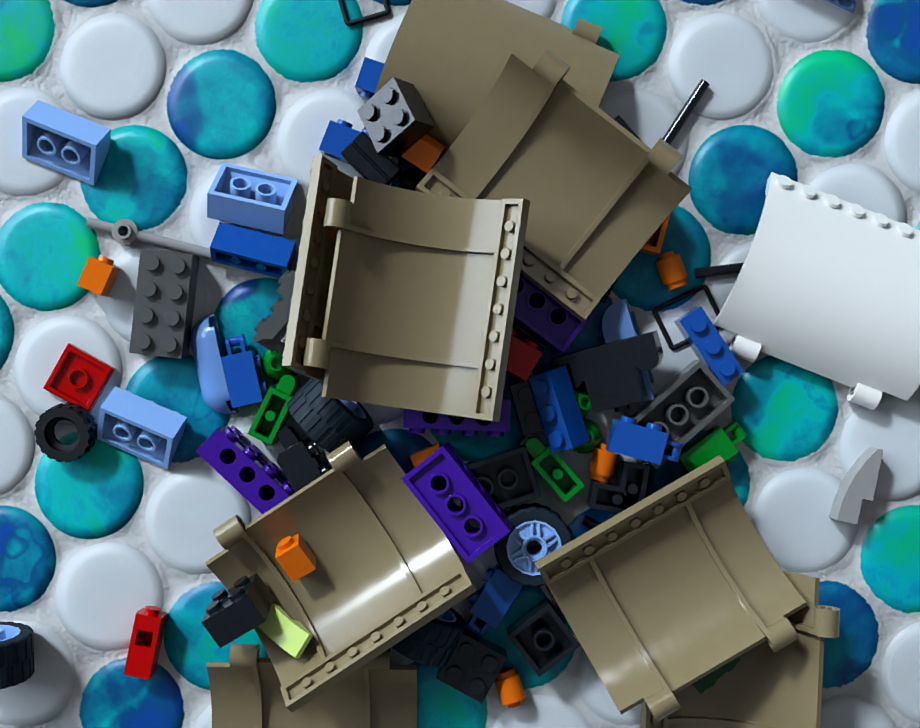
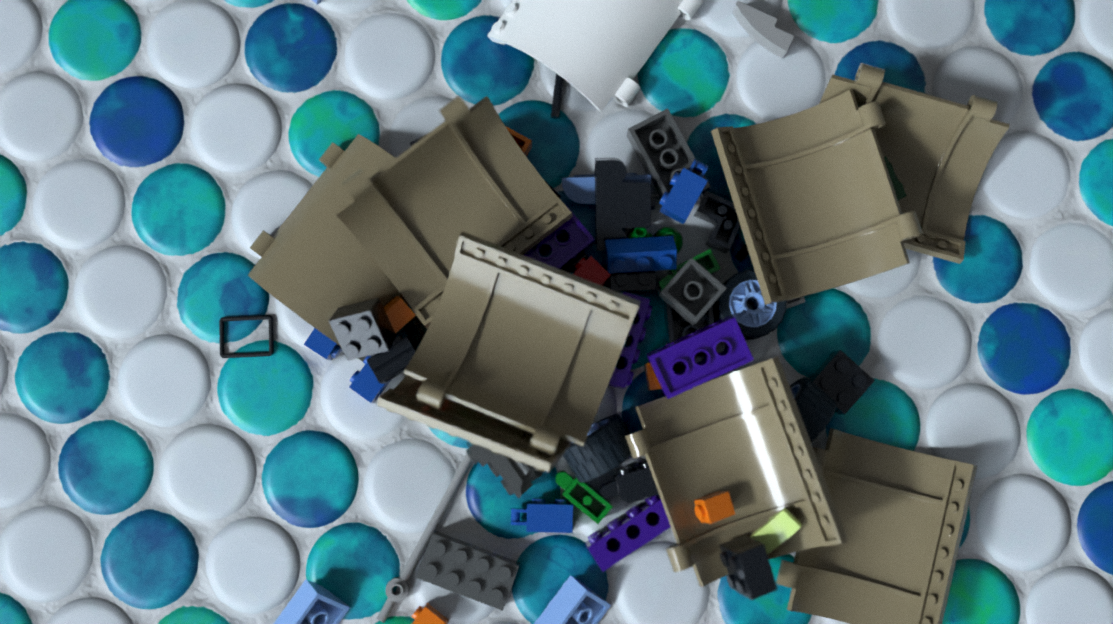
camera: 80 degrees left, 5 degrees down
medium blue brick [190,313,238,415] -> none
light blue slope [207,162,298,234] -> none
blue brick [210,222,296,279] -> none
green brick [262,349,295,381] -> none
blue brick [466,564,523,638] -> none
orange brick [494,667,526,708] -> none
black brick [506,597,581,677] -> none
orange brick [588,443,620,483] -> none
black piece [652,284,721,350] -> none
orange brick [655,250,688,290] -> none
black bar [662,79,710,145] -> none
blue brick [674,306,745,386] -> none
green brick [679,420,747,474] -> none
none -> dark grey brick [658,258,727,326]

